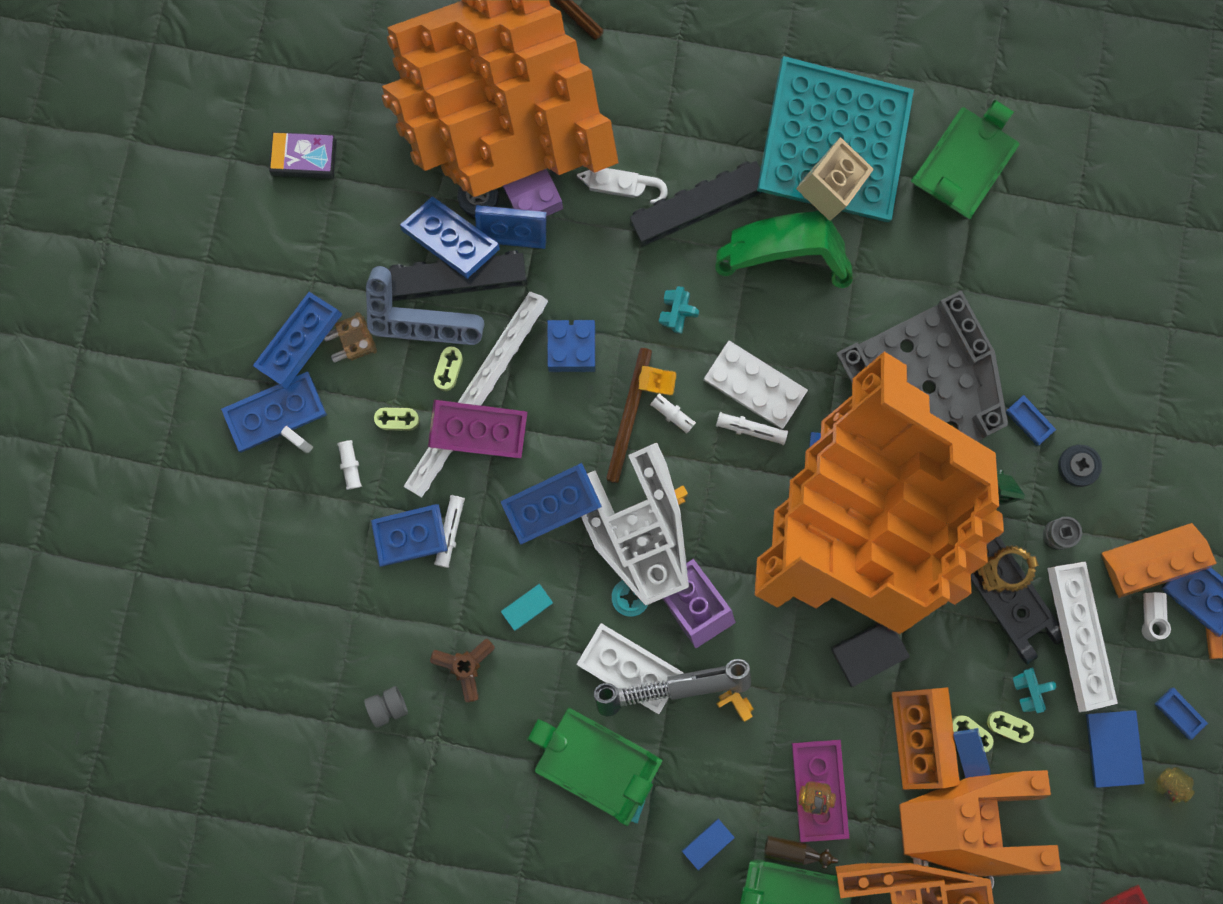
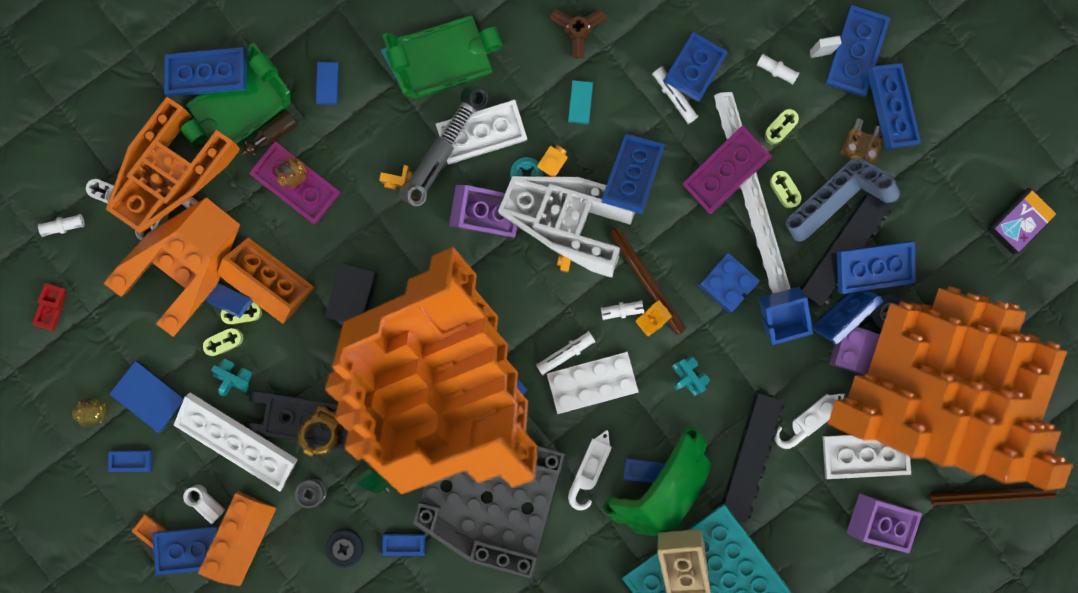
camera: 125 degrees right, 5 degrees up
none -> light orange bracket [537,145,569,177]
none -> white plate [568,430,612,510]
none -> blue tile [623,458,666,483]
none -> blue piece [758,287,813,345]
none -> white plate [822,435,911,479]
none -> medium lavender slope [847,493,922,553]

